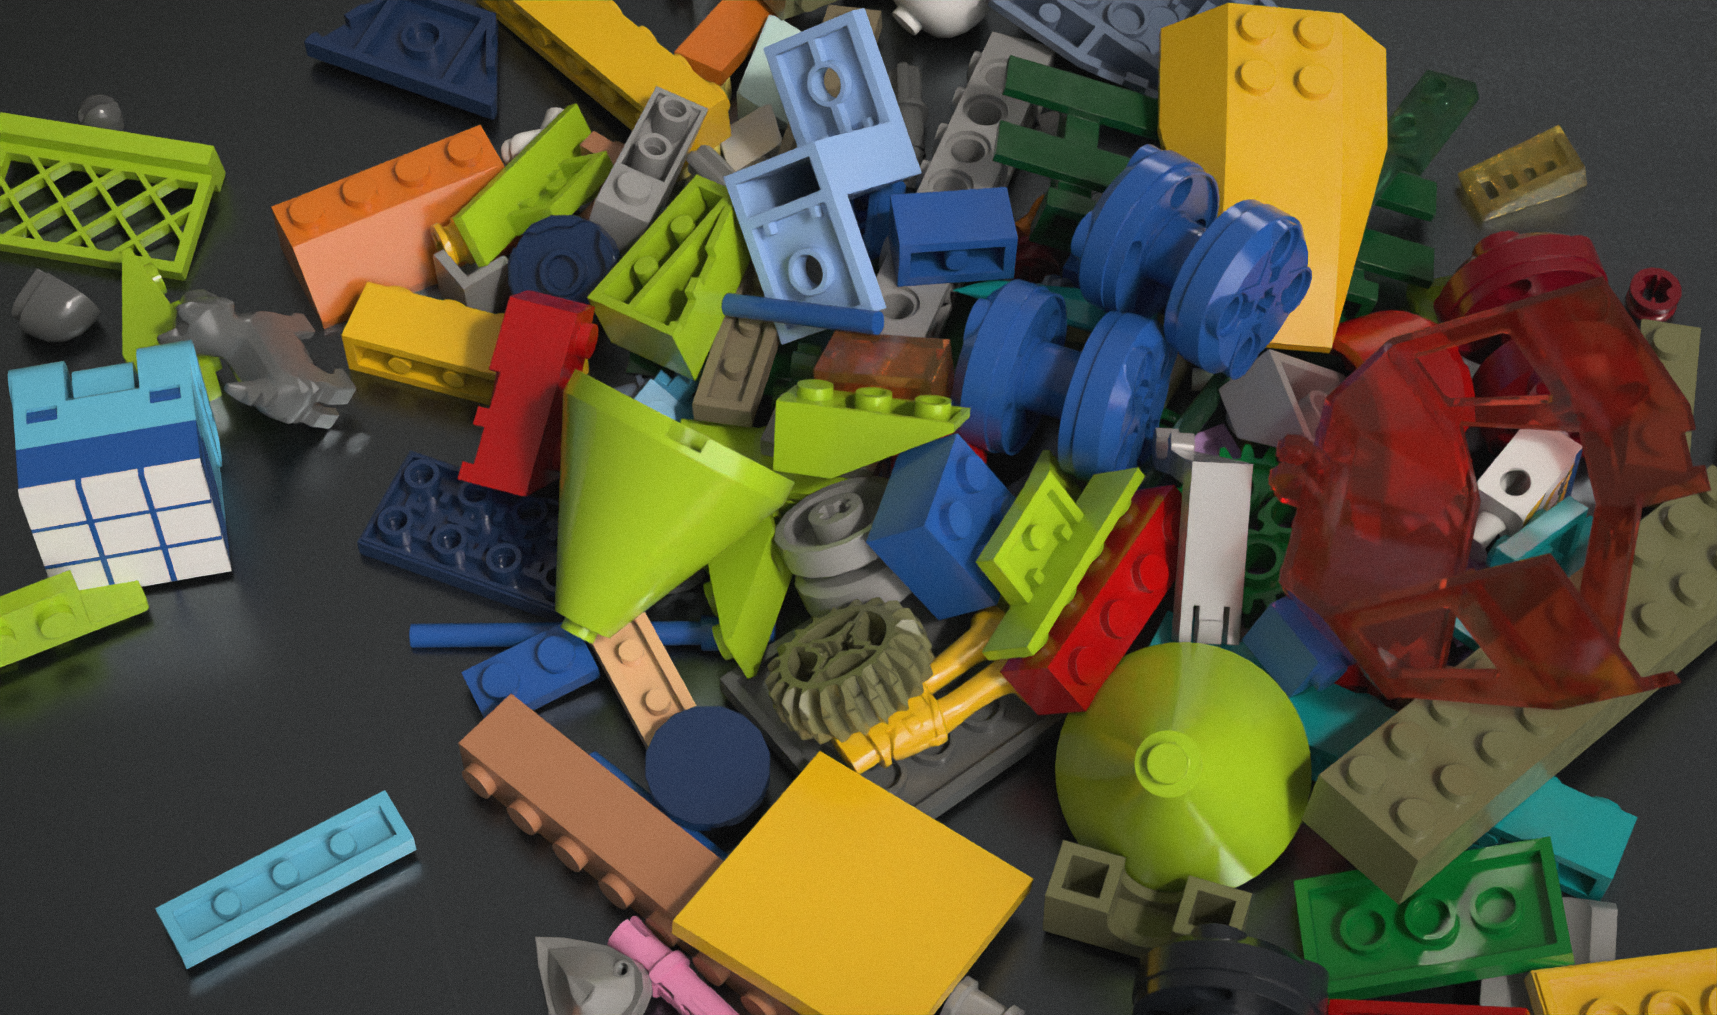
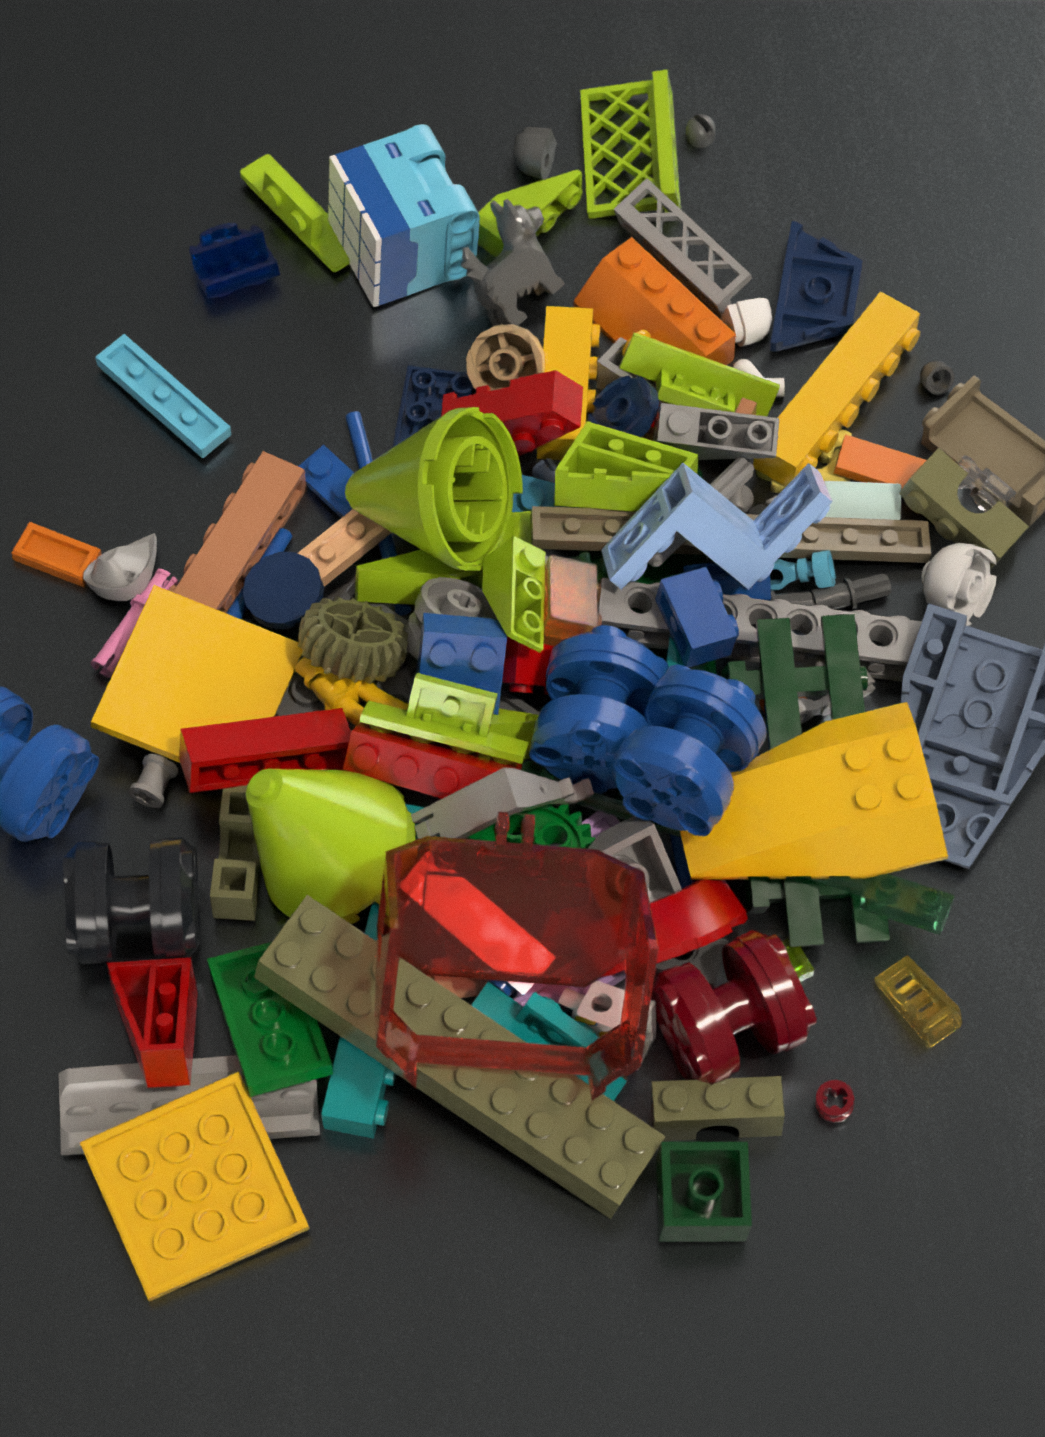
camera: 75 degrees right, 5 degrees up
blue bar [722,293,884,335] -> none
none -> red brick [179,708,351,793]
none -> clear blue slope [189,222,280,299]
none -> tan cylinder [466,324,545,391]
none -> light grey fence [614,179,752,318]
none -> white piece [720,298,772,347]

